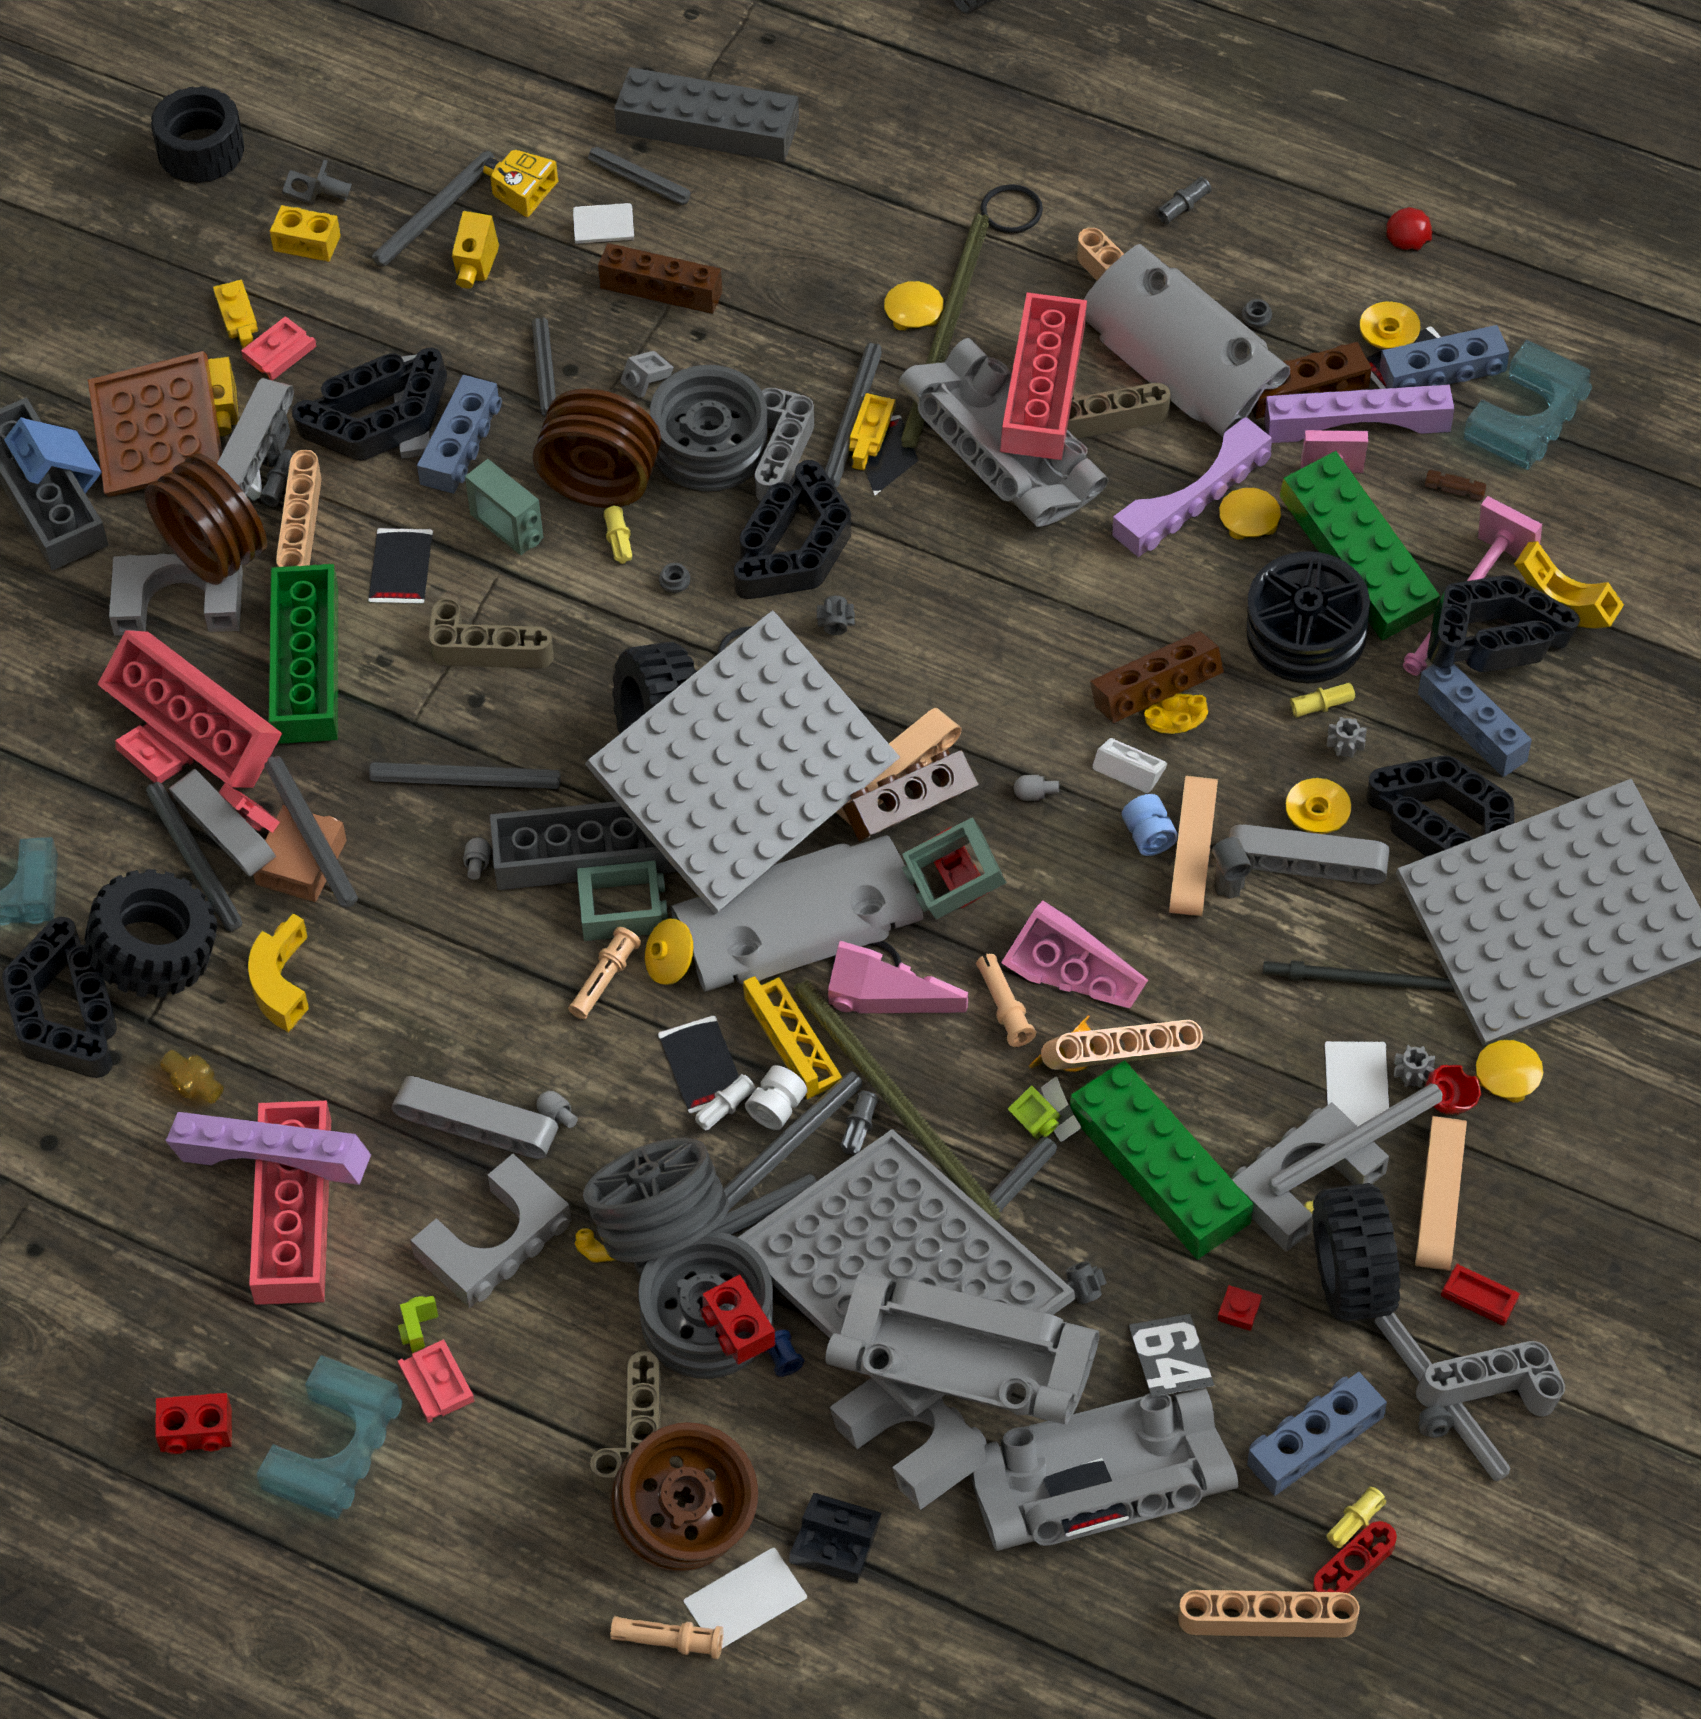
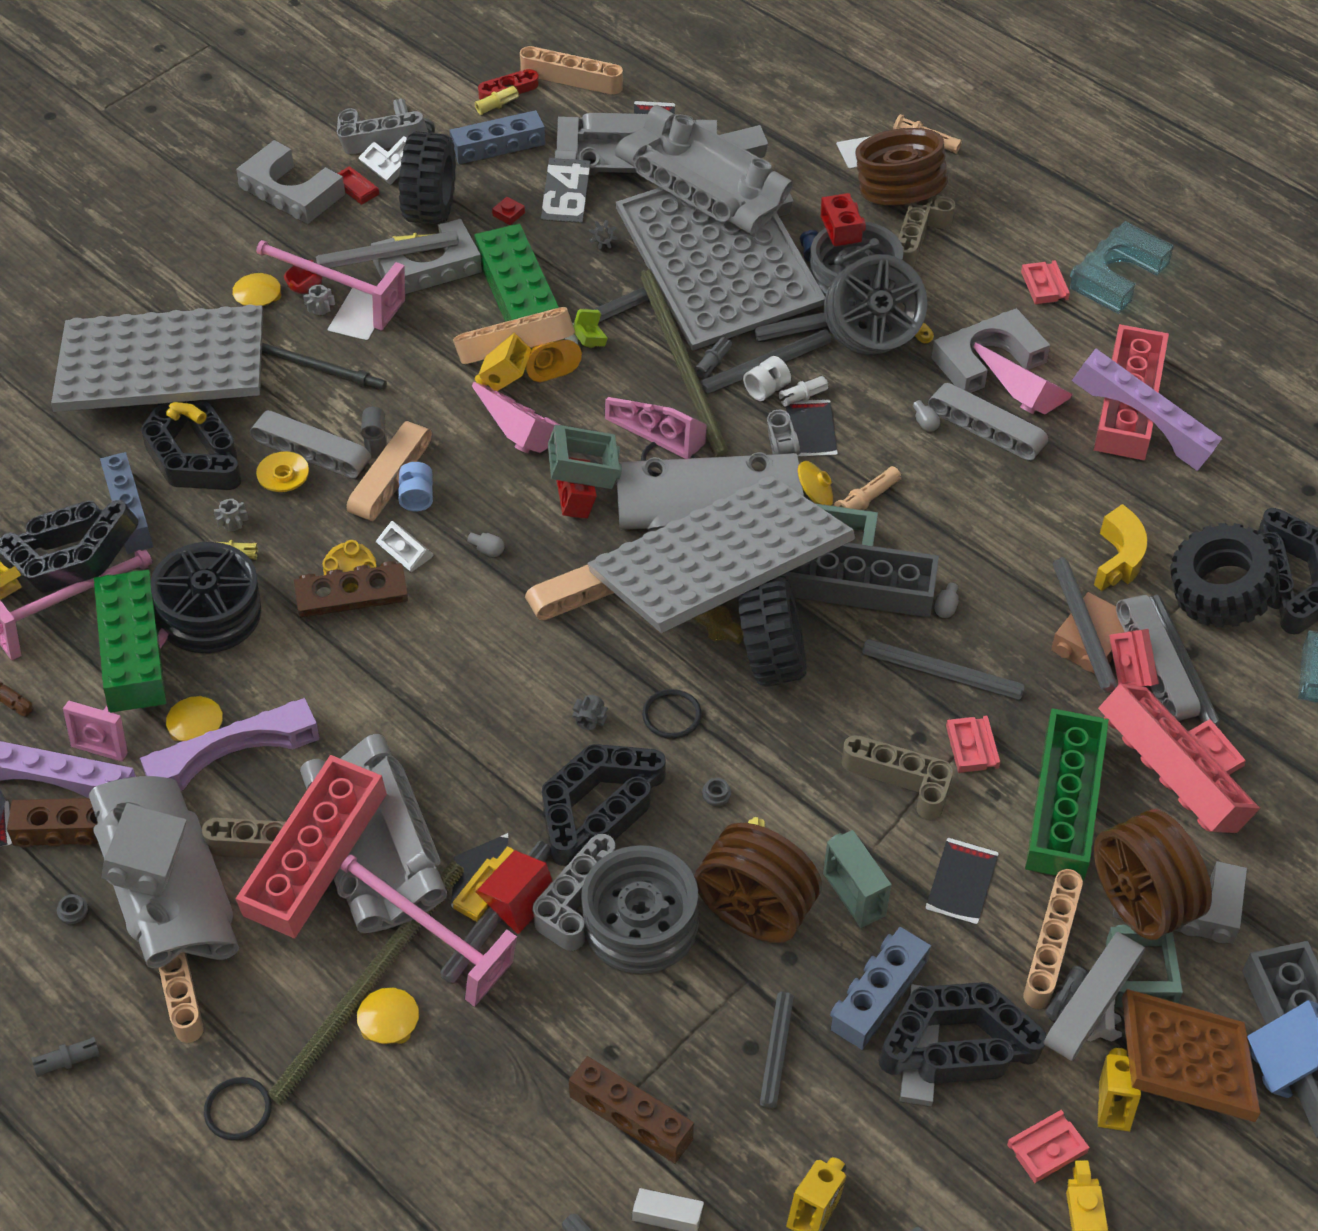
camera: 165 degrees left, 5 degrees down
red brick [155,1393,232,1454] -> none
clear yellow axle [160,1050,224,1104] -> none
lime bracket [398,1296,438,1354] -> none
light grey bracket [621,351,674,398] -> none
yellow fence [743,976,842,1100] -> none
black slope [789,1492,882,1583] -> none
brick [842,750,978,842] -> none
light nougat pin [976,954,1036,1047] -> none
light nougat beam [1415,1116,1467,1271] -> none
none -> light grey brick [101,803,187,895]
none -> yellow arm [166,402,206,424]
none -> light grey arch [236,140,345,224]
none -> bright pink tile [256,240,405,331]
none -> bright pink tile [341,854,517,1007]
none -> white plate [359,136,407,185]
none -> yellow torso [475,332,532,391]
none -> red slope [475,850,553,934]
none -> light grey piece [767,410,800,455]
none -> dark grey hinge [834,238,879,266]
none -> coral plate [946,716,1000,773]
none -> bright pink wedge [973,342,1073,414]

